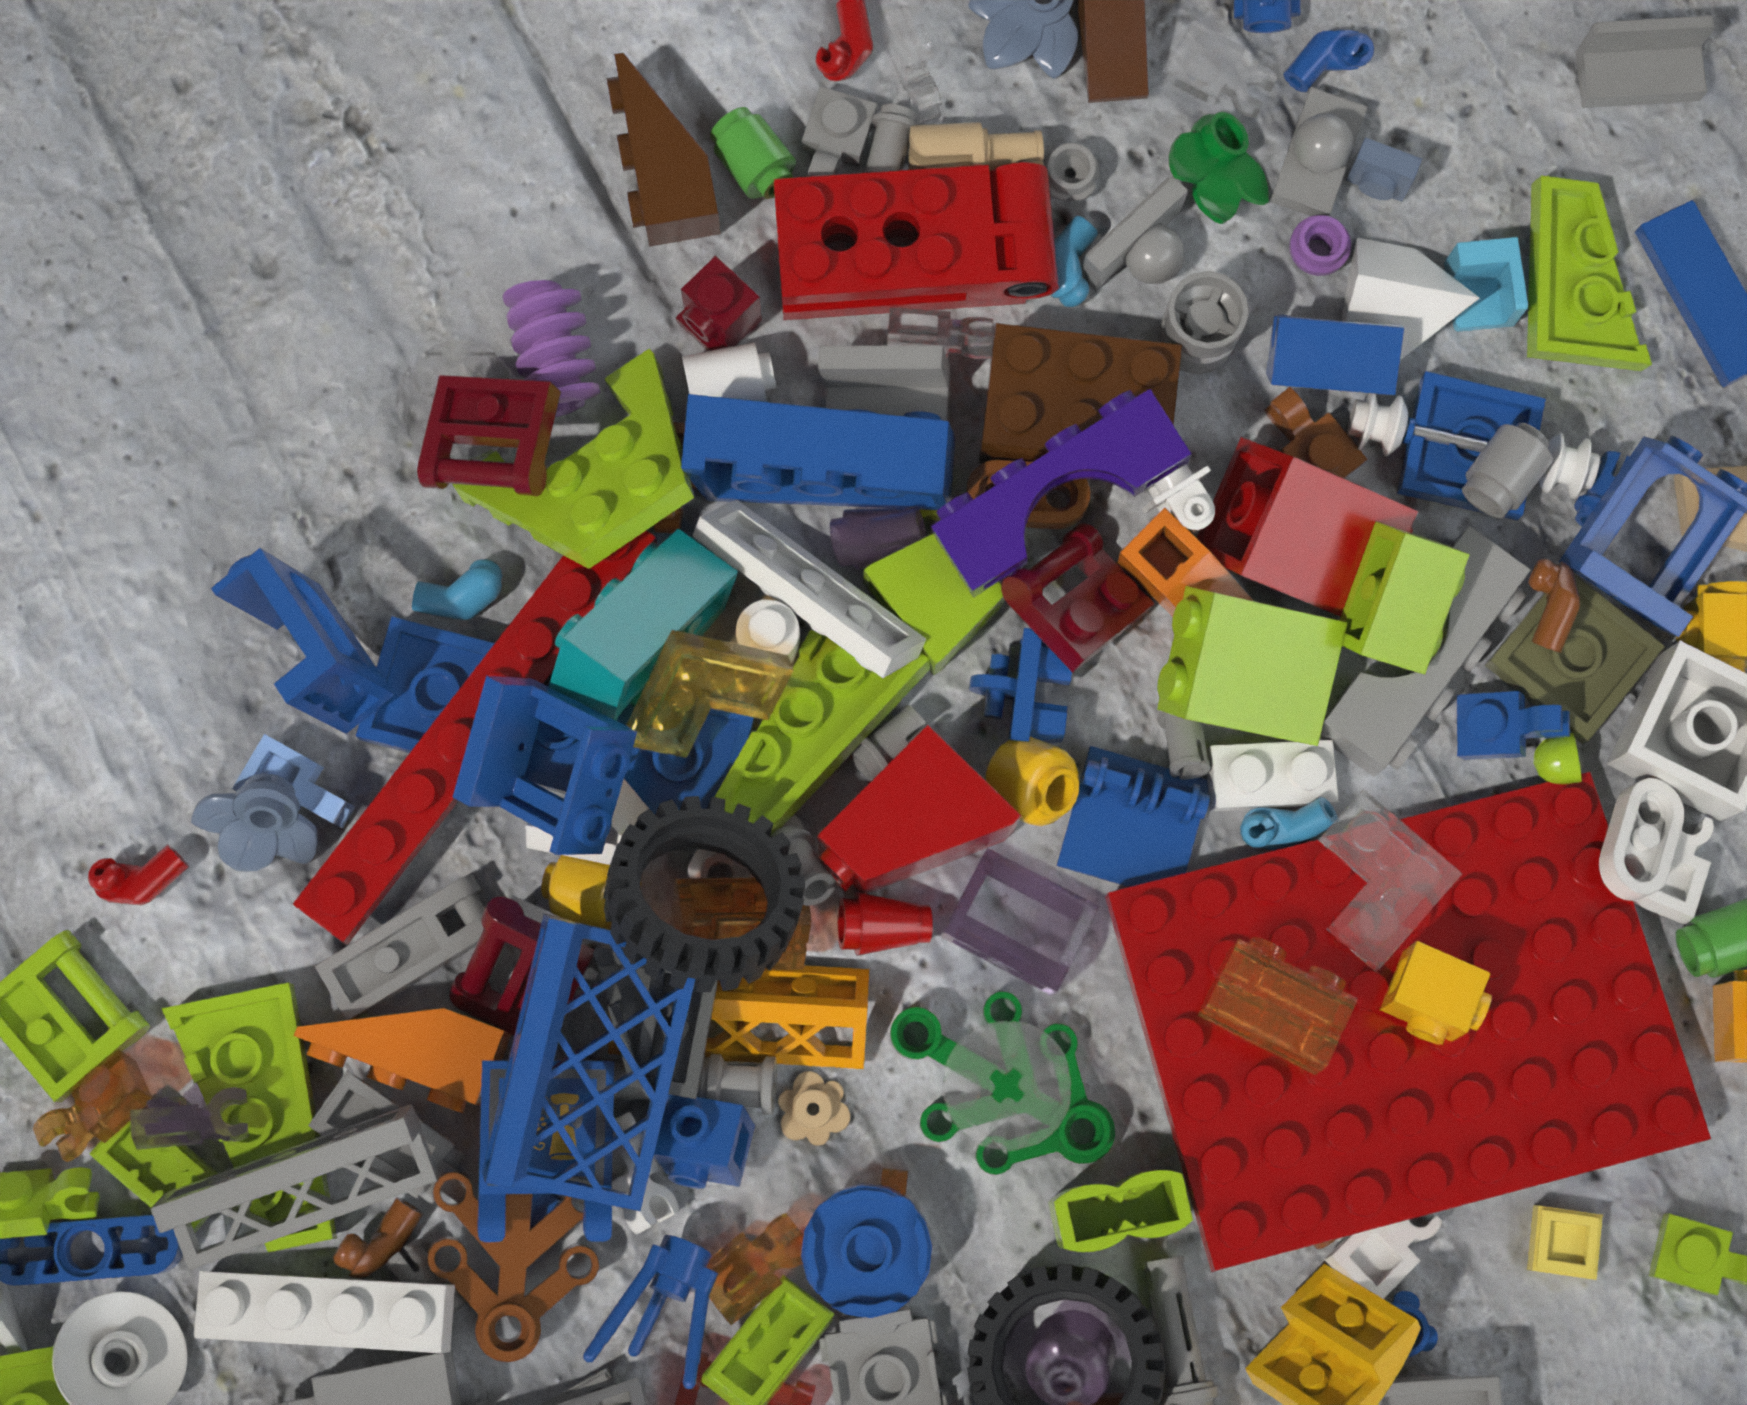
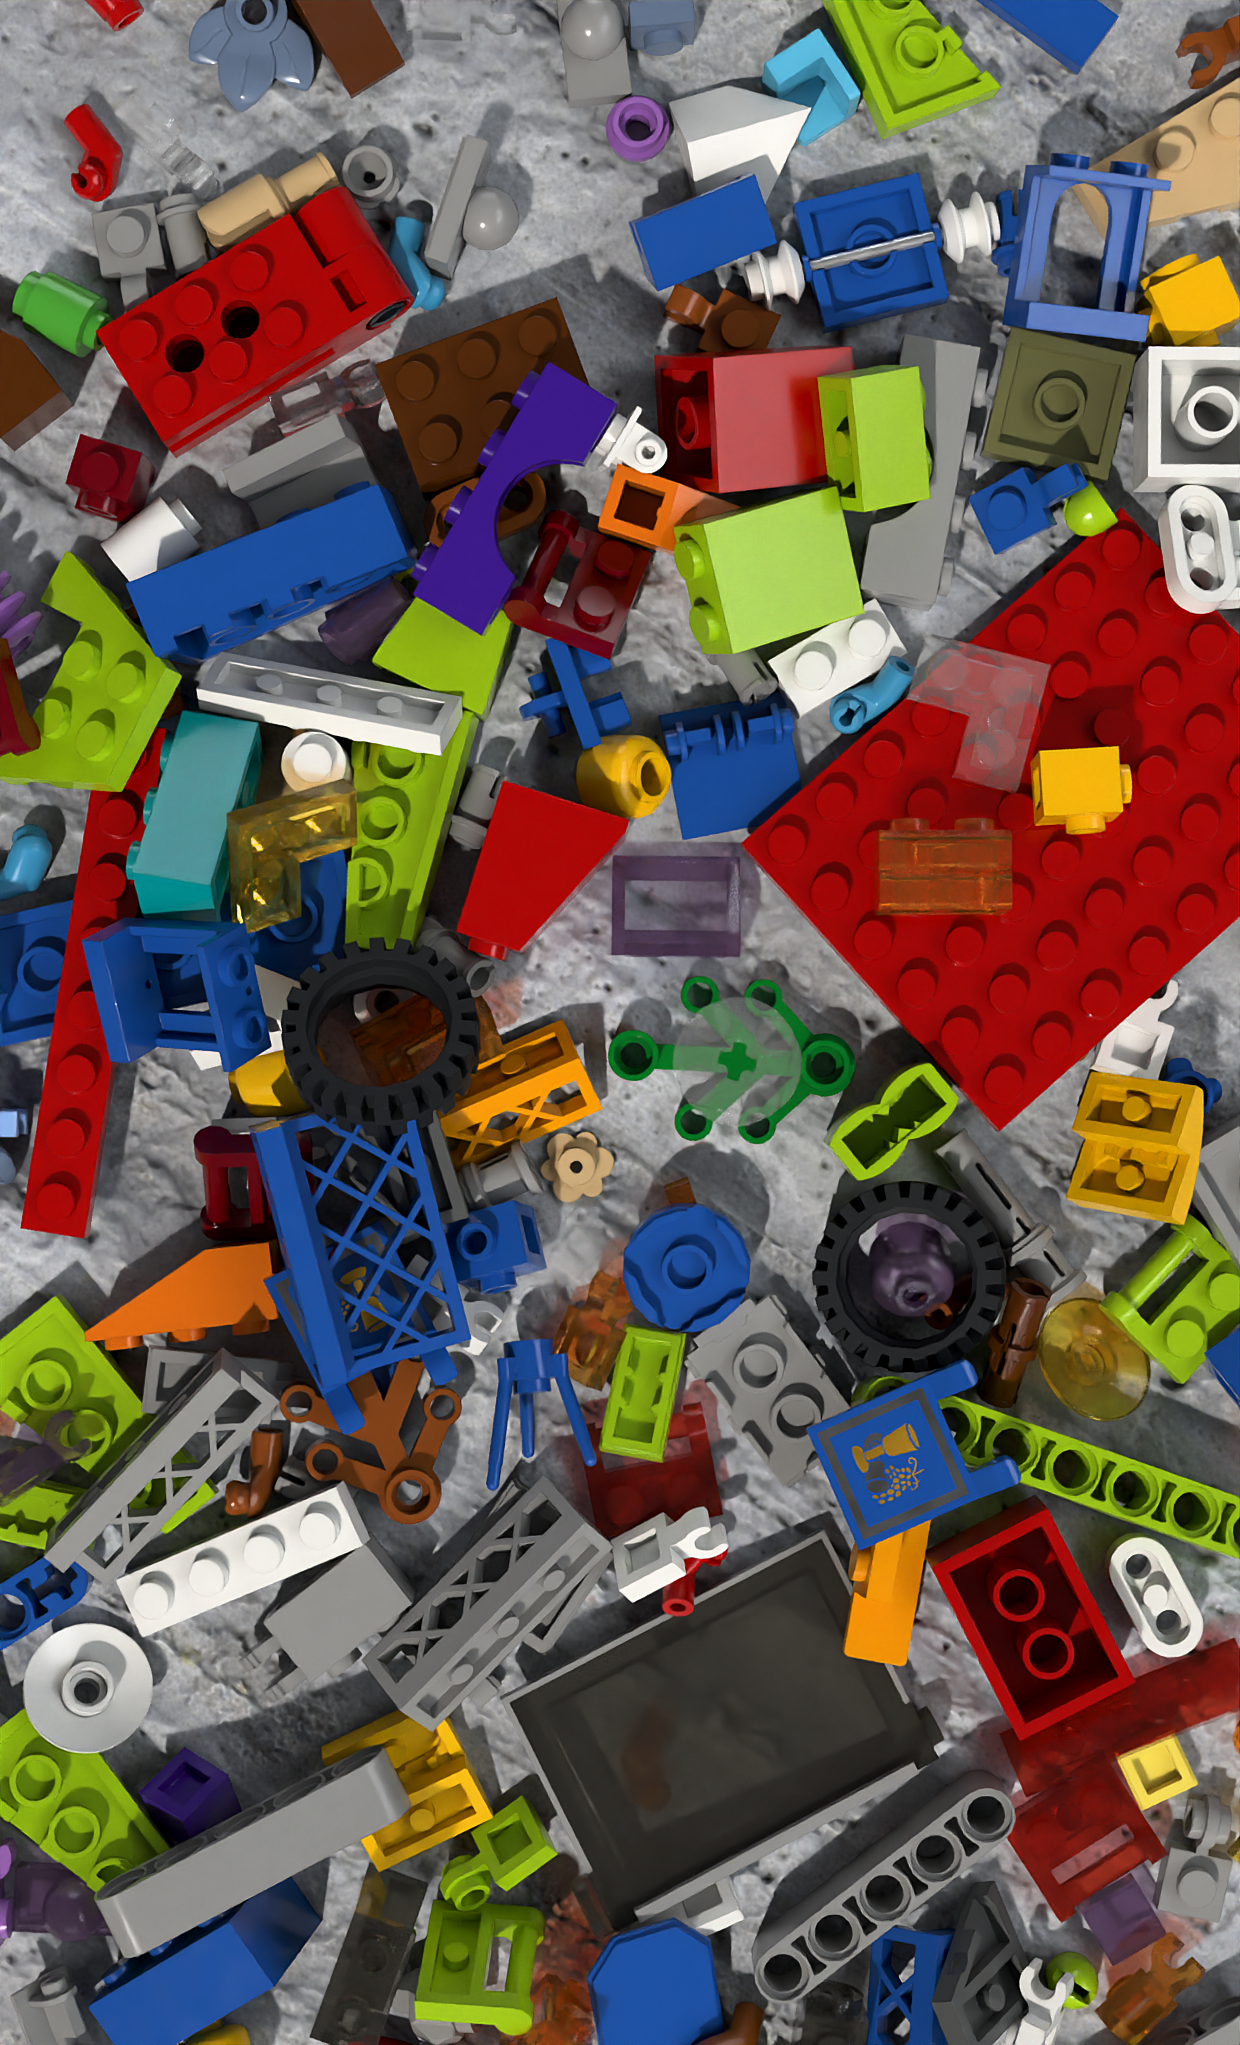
camera: 25 degrees left, 10 degrees up
light grey plate [314,874,485,1020] -> none
red cone [837,892,933,956] -> none
light grey wheel [1158,271,1249,374] -> none
green plate [1168,112,1269,224] -> none
light grey brick [1462,423,1553,518] -> none
dark orange arm [1528,558,1580,653] -> none

